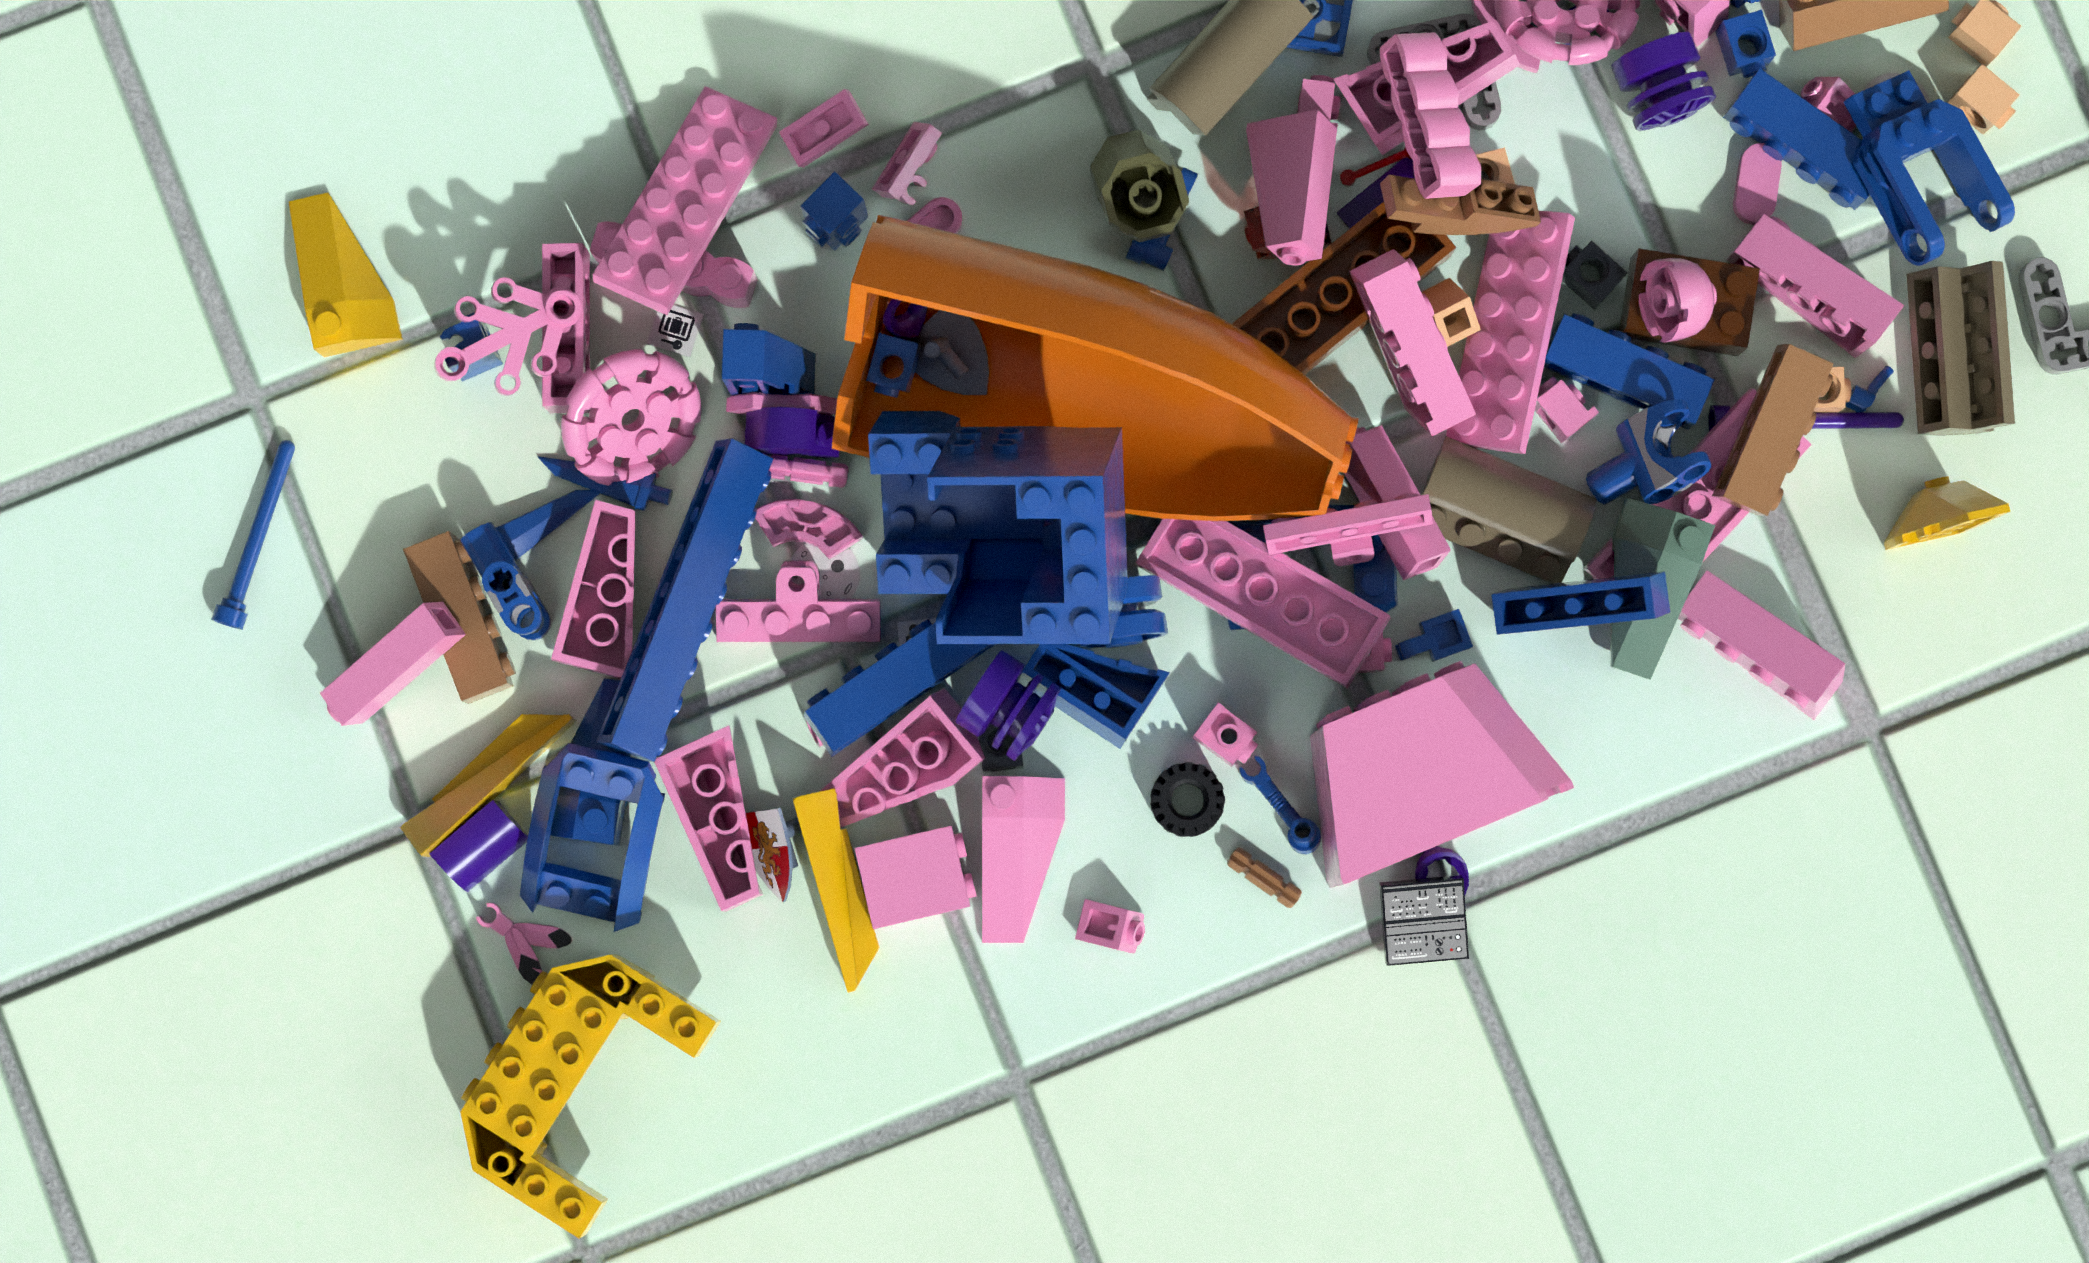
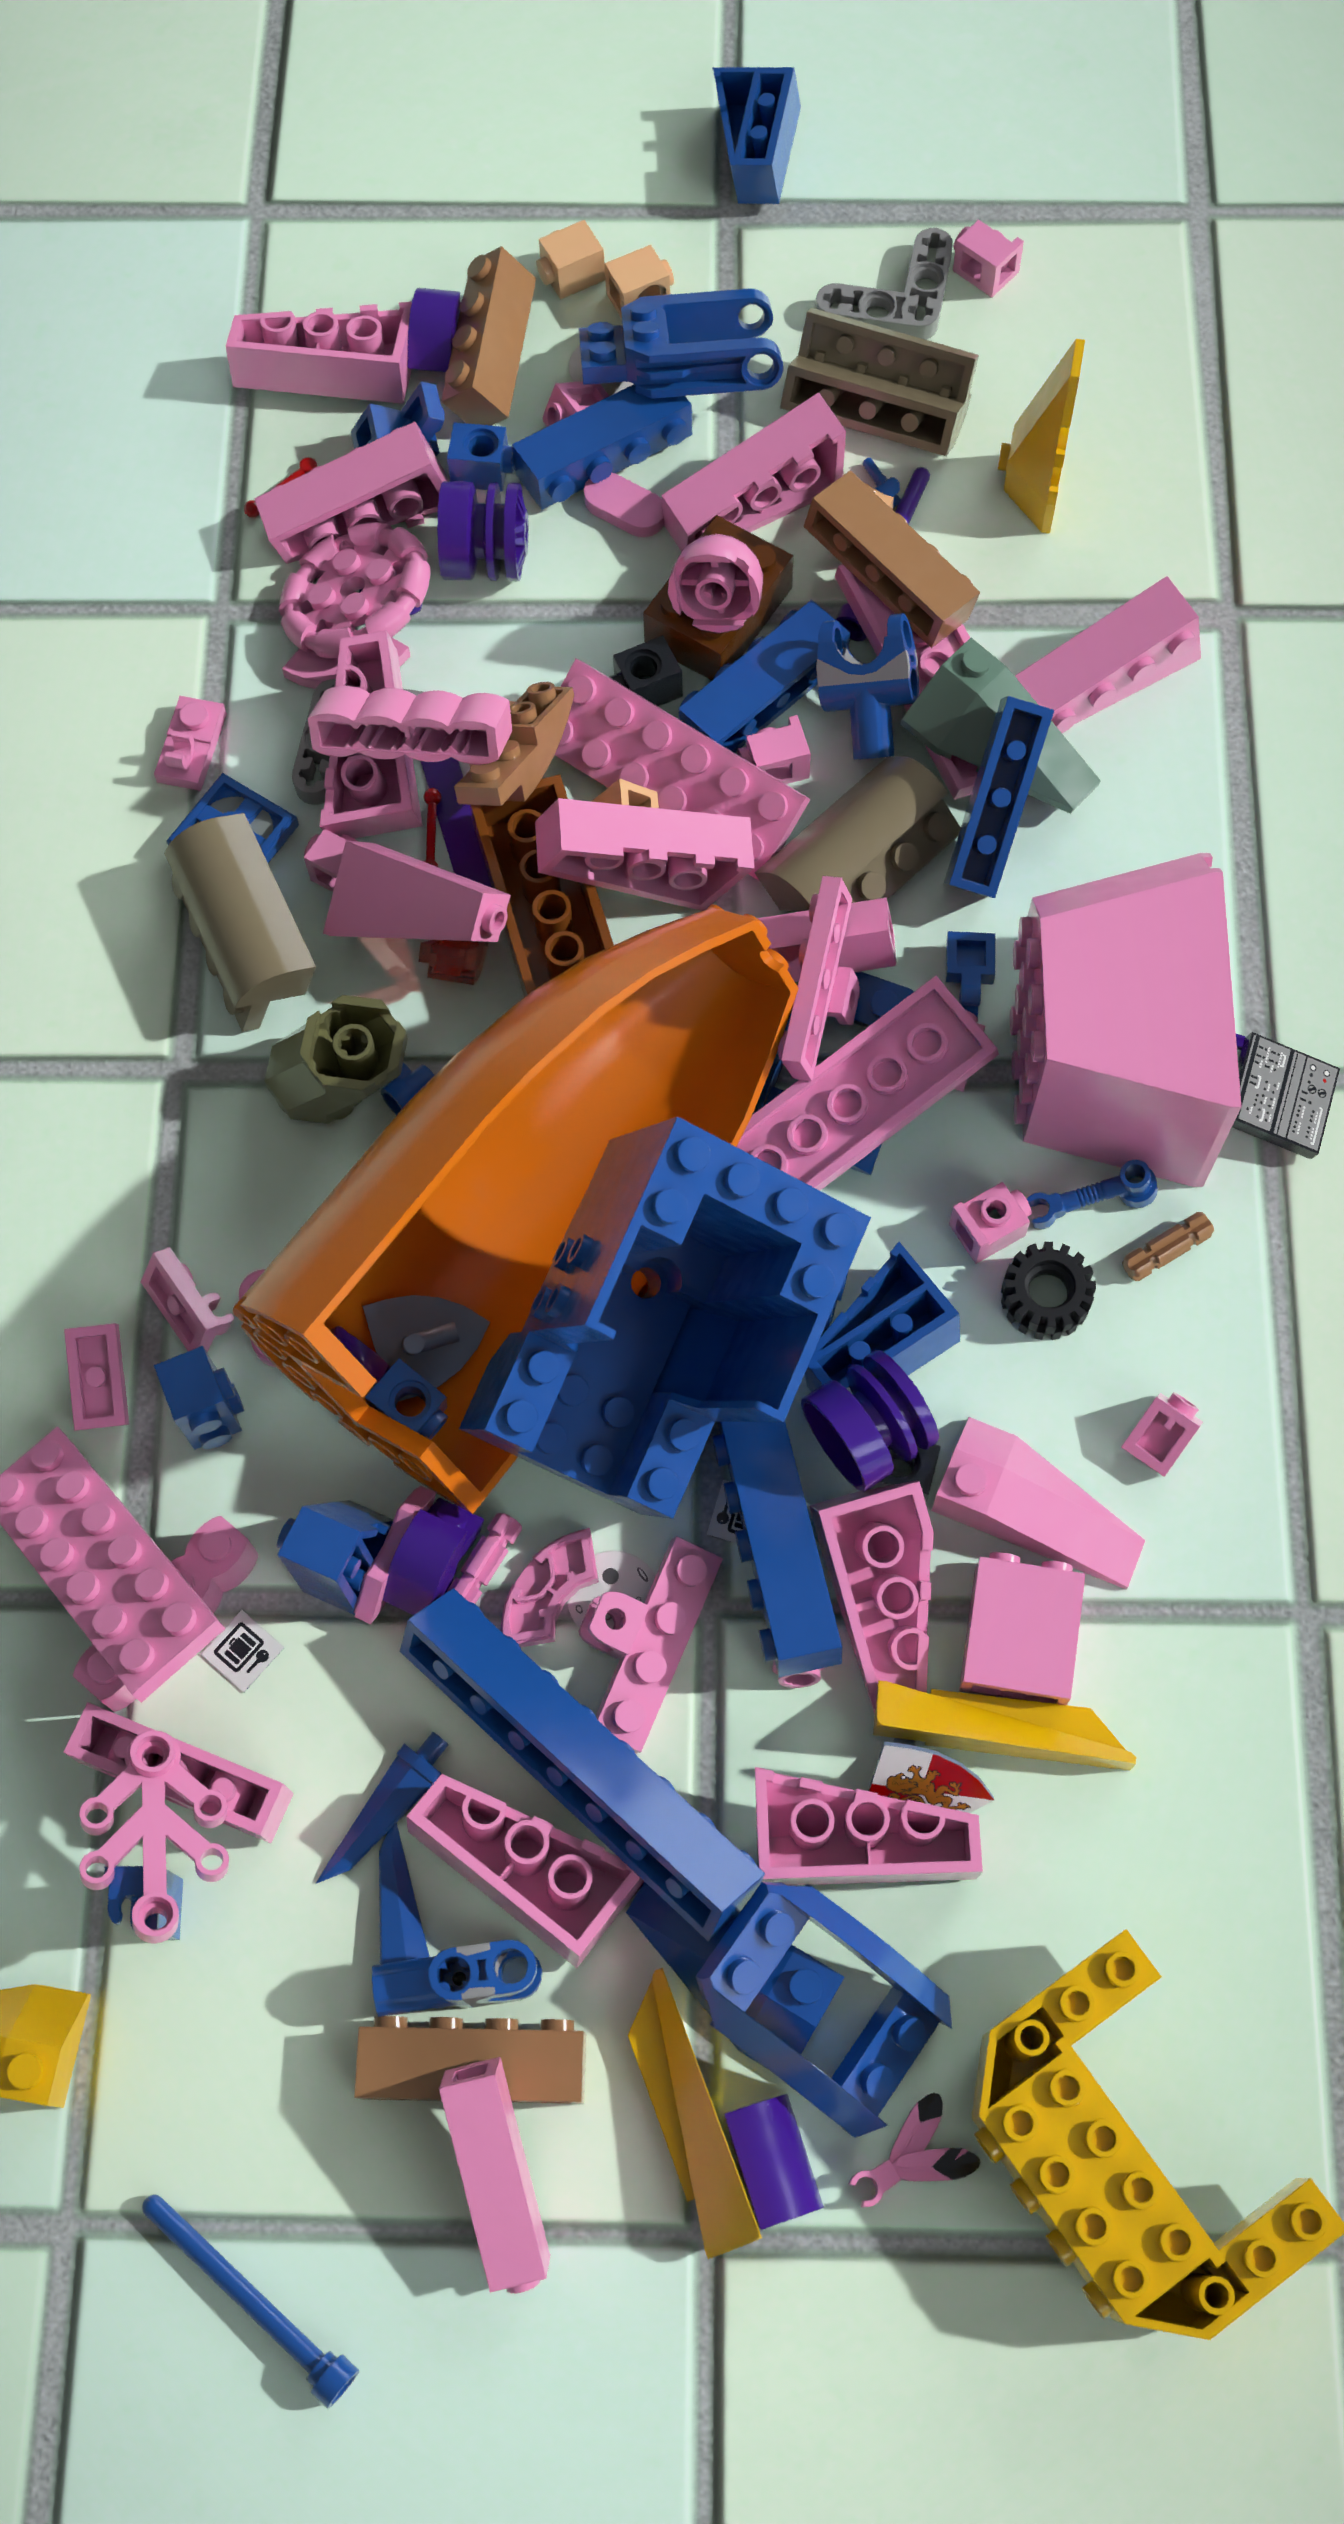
camera: 65 degrees left, 15 degrees down
bright pink plate [561,349,702,486] -> none

